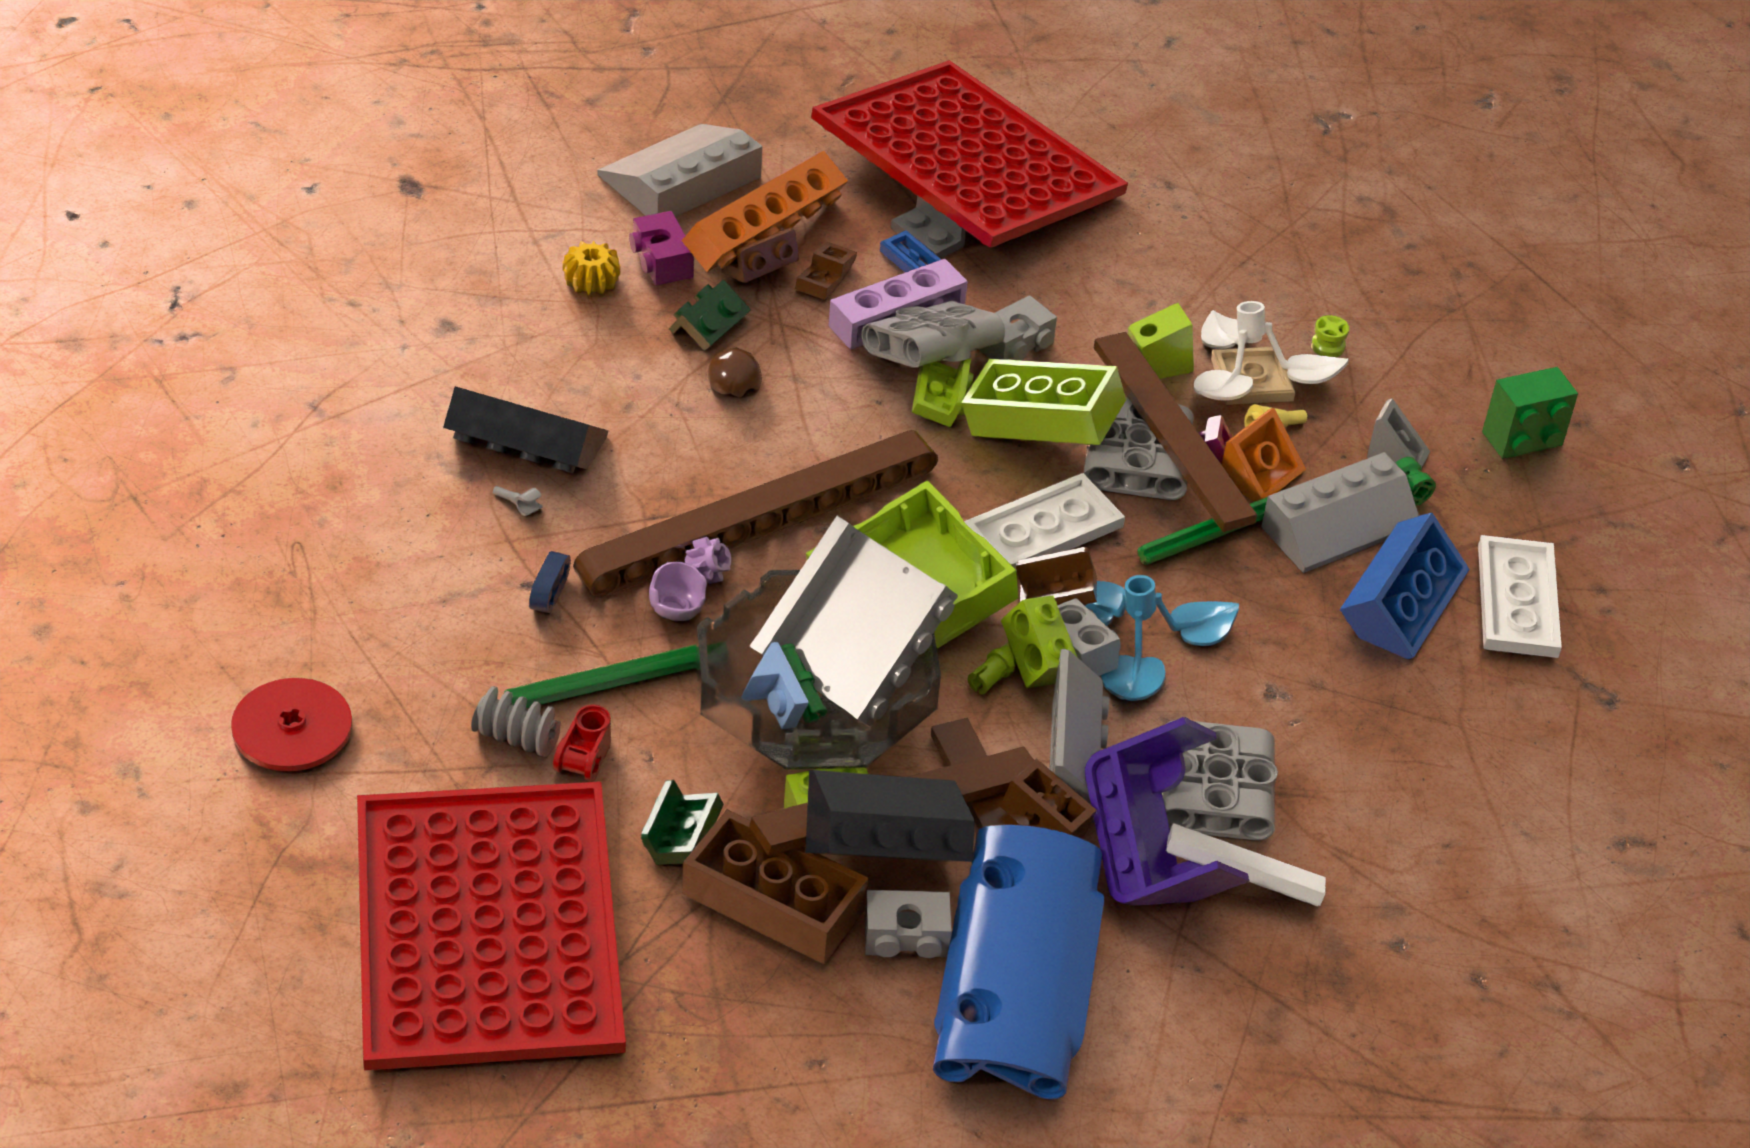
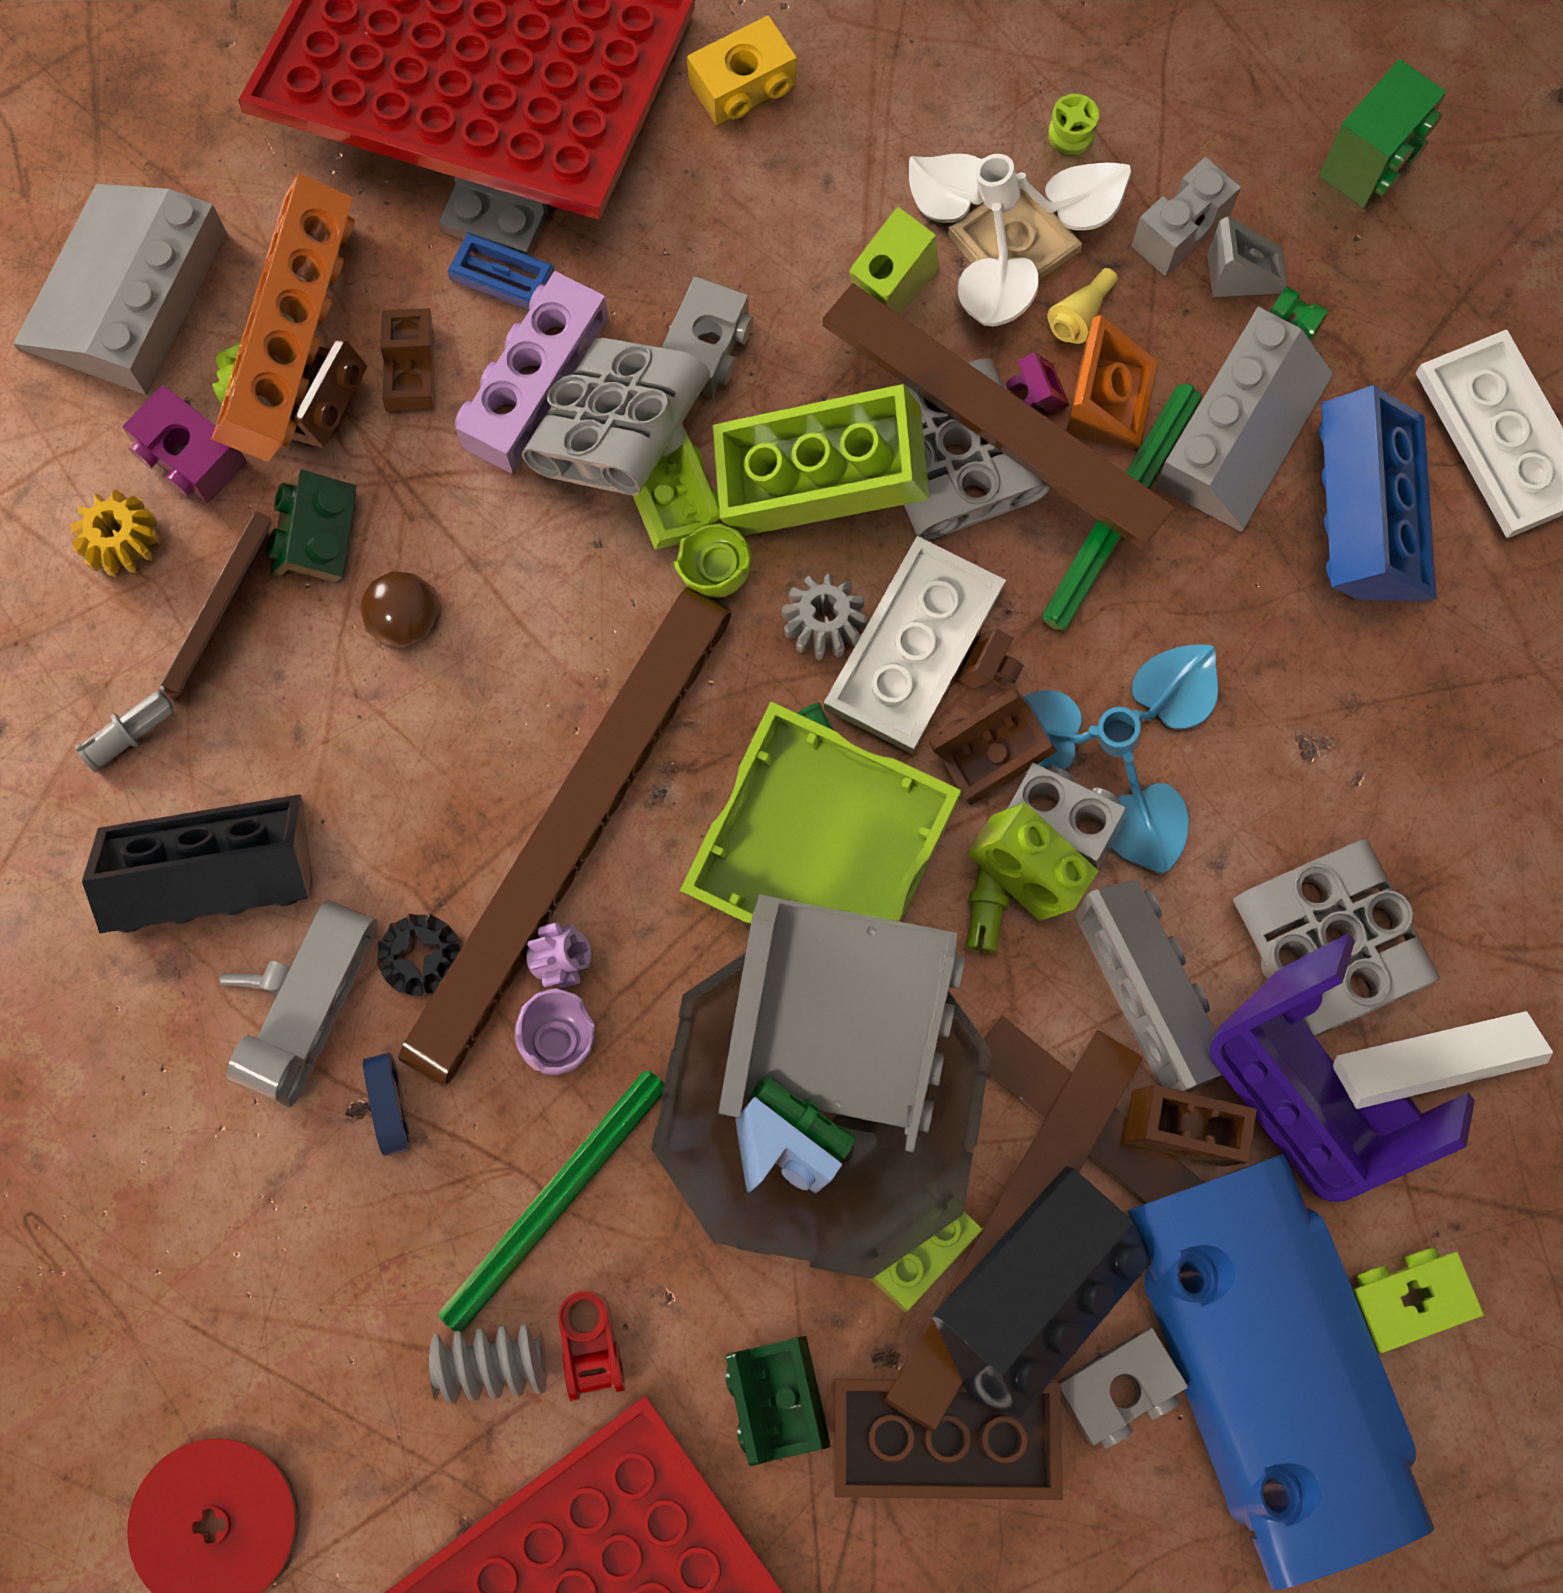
camera: 25 degrees left, 30 degrees up
none -> light grey axle [75,691,174,773]
none -> reddish brown tile [158,510,272,700]
none -> light grey beam [226,900,378,1107]
none -> black gear [377,913,461,996]
none -> lime hair [674,523,752,598]
none -> yellow brick [687,15,797,125]
none -> light grey gear [782,572,867,661]
none -> reddish brown tile [956,628,1024,689]
none -> light grey brick [1131,157,1241,277]
none -> lime brick [1352,1246,1484,1353]

